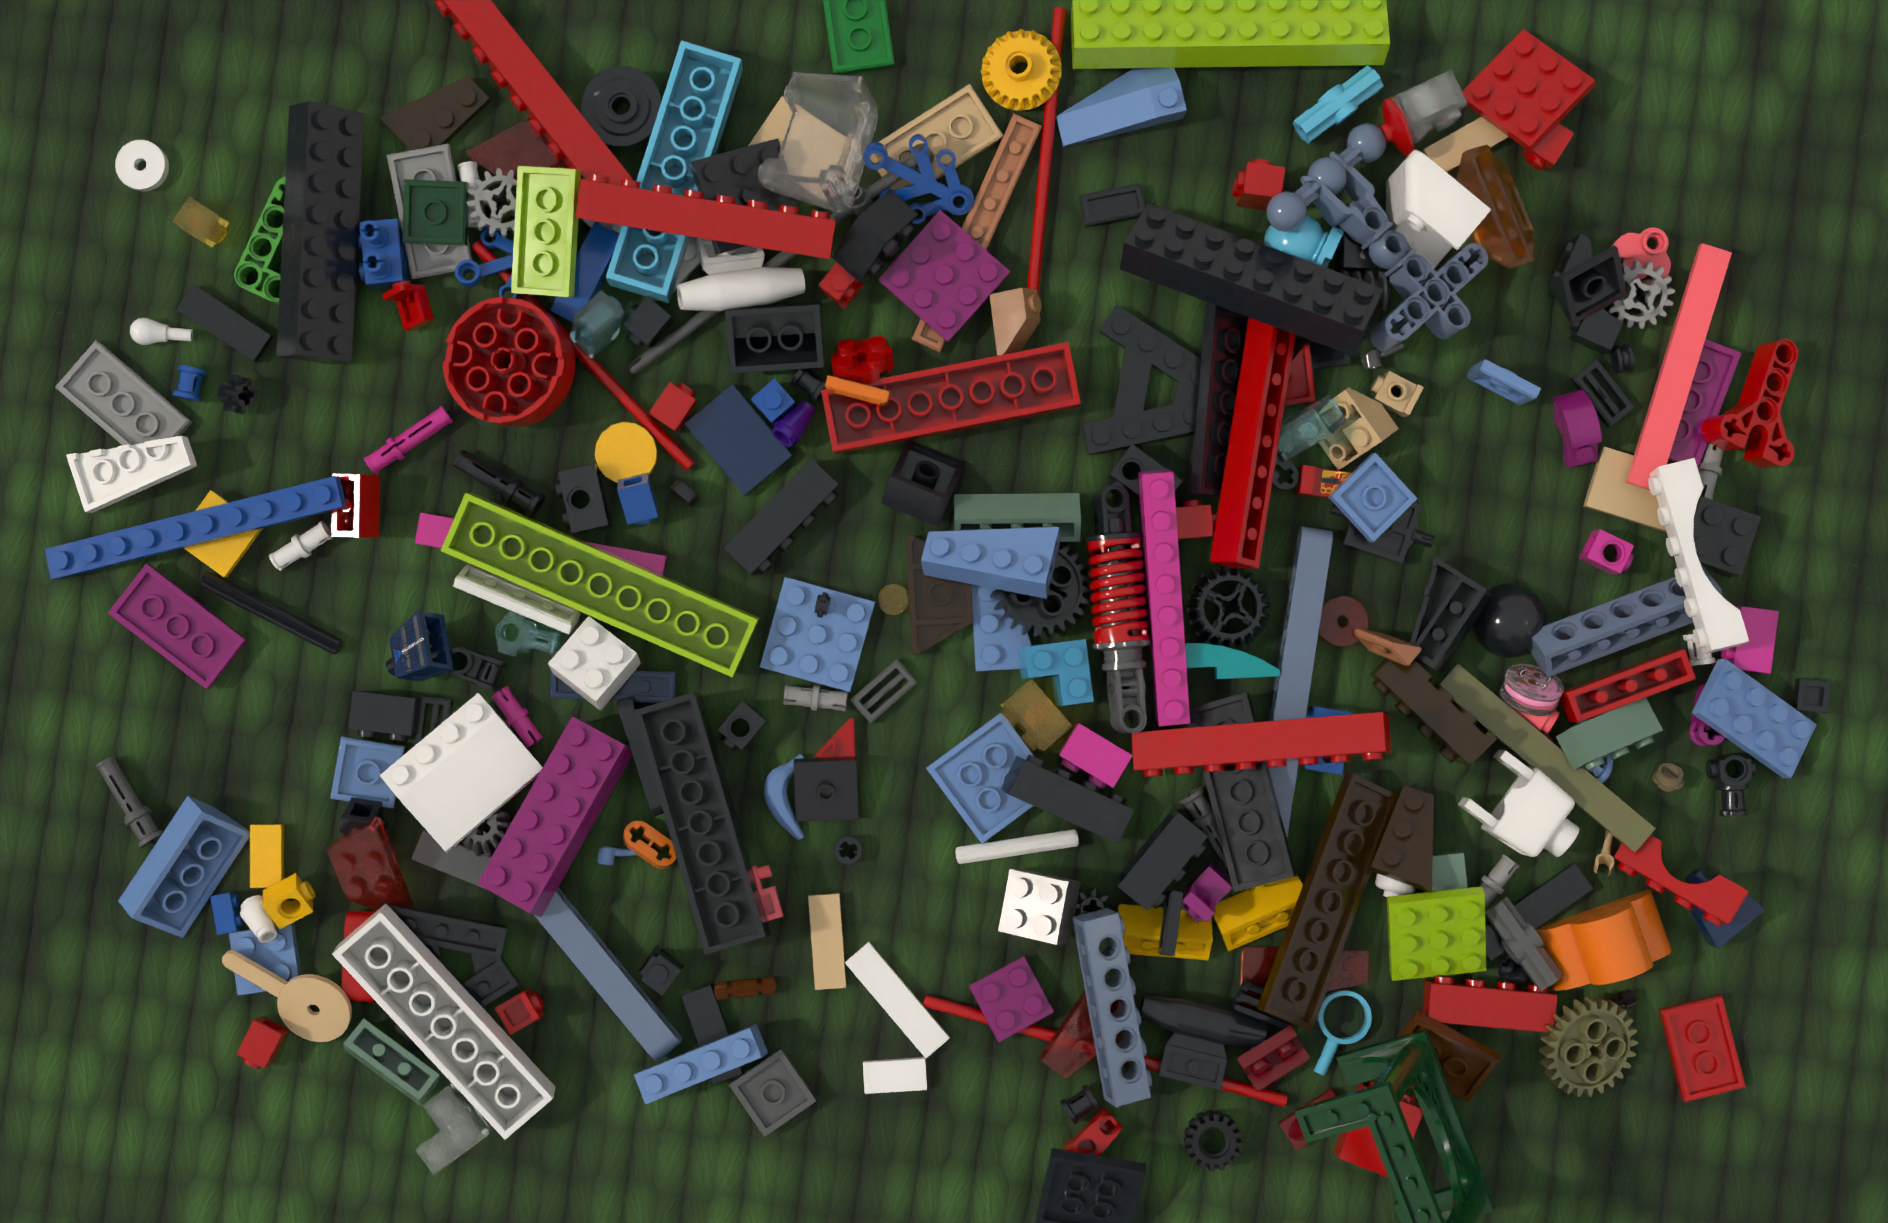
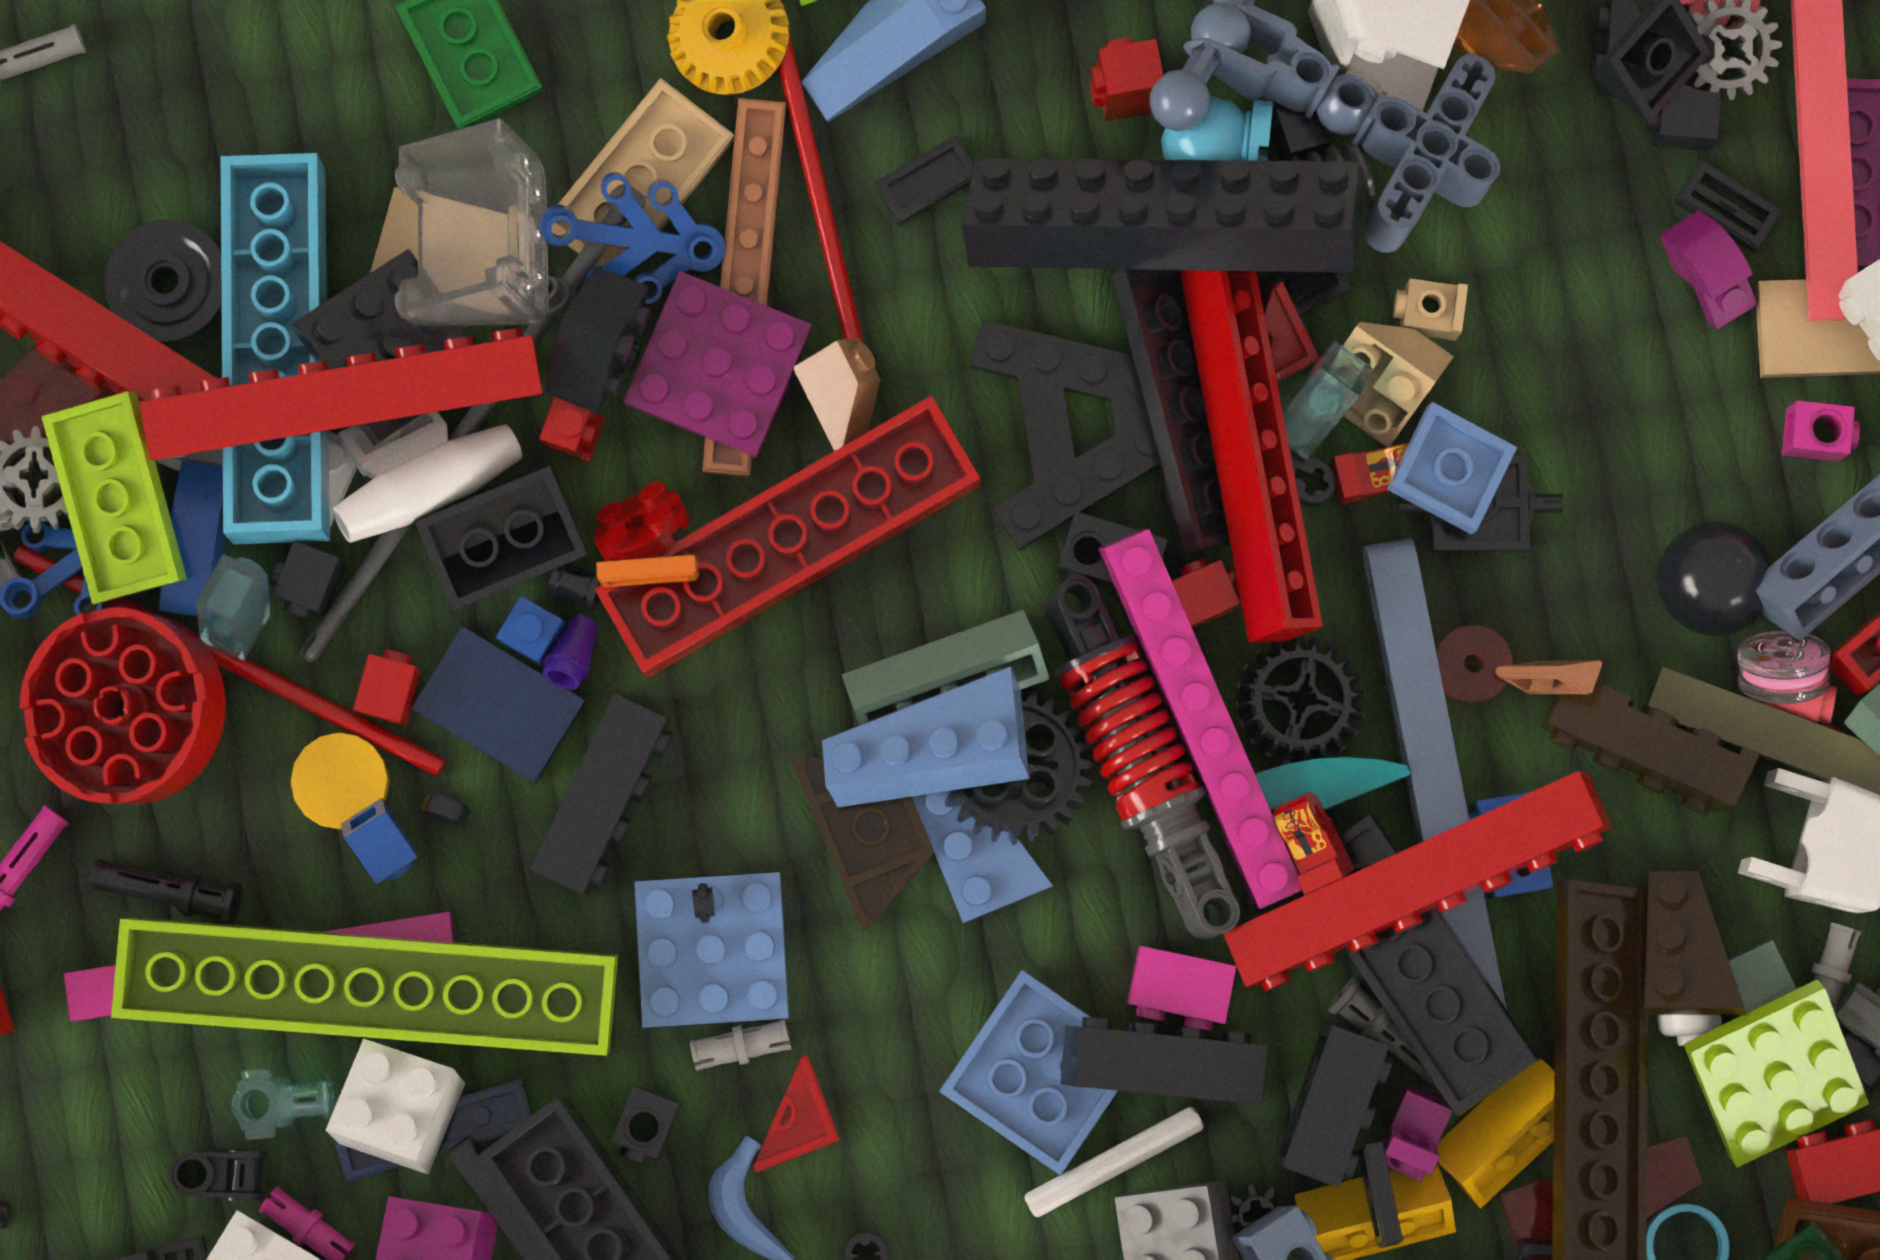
camera: 15 degrees left, 5 degrees down
dark blue torso [386,611,453,681] -> none
white tile [453,564,582,634] -> none
black brick [555,464,612,535] -> none
black plate [793,757,859,821] -> none
dark grey tile [850,659,917,723] -> none
clear yellow tile [878,584,909,615] -> none
black slope [881,441,965,527] -> none
clear yellow brick [999,679,1072,752] -> none
dark azure brick [1018,639,1094,706] -> none
dark grey hand [1362,342,1404,370] -> none
black wedge [1410,556,1493,673] -> none
medium blue plate [1466,359,1541,406] -> none
black bush [1610,344,1635,374] -> none
none -> red leg [1273,792,1355,895]

